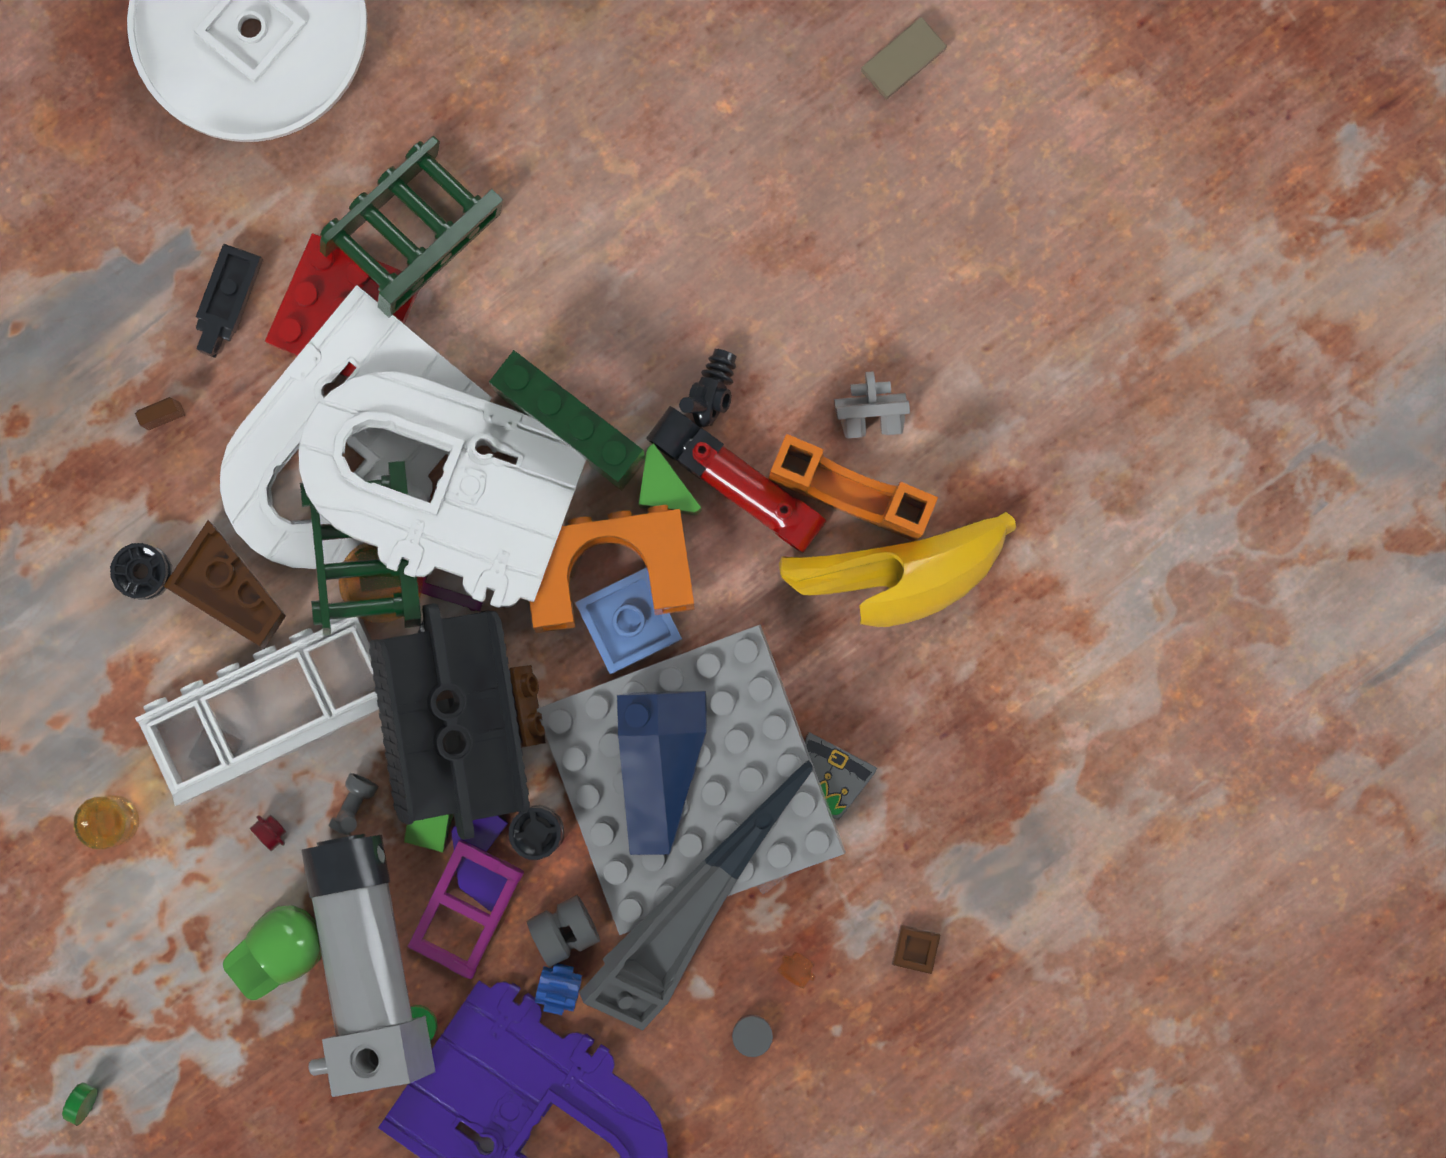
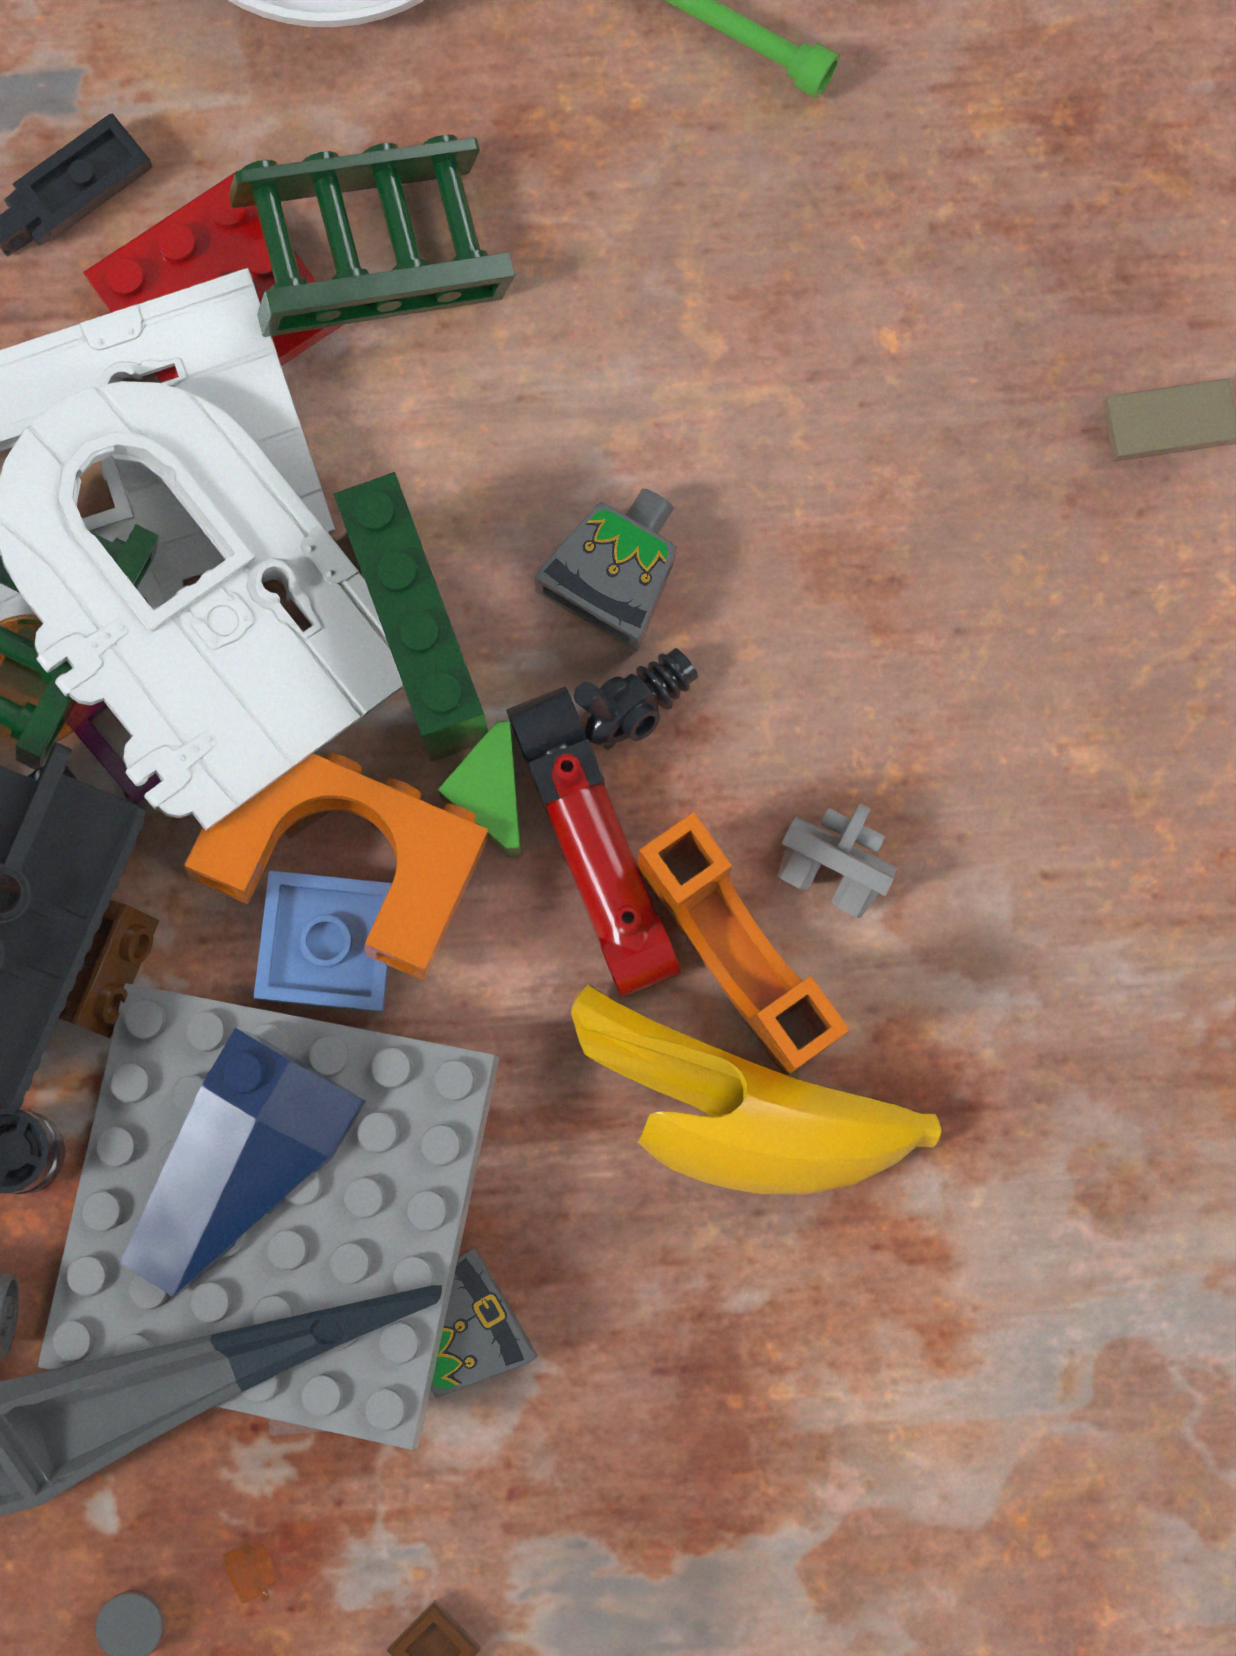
camera: 30 degrees right, 5 degrees down
none -> dark grey torso [534,489,677,651]

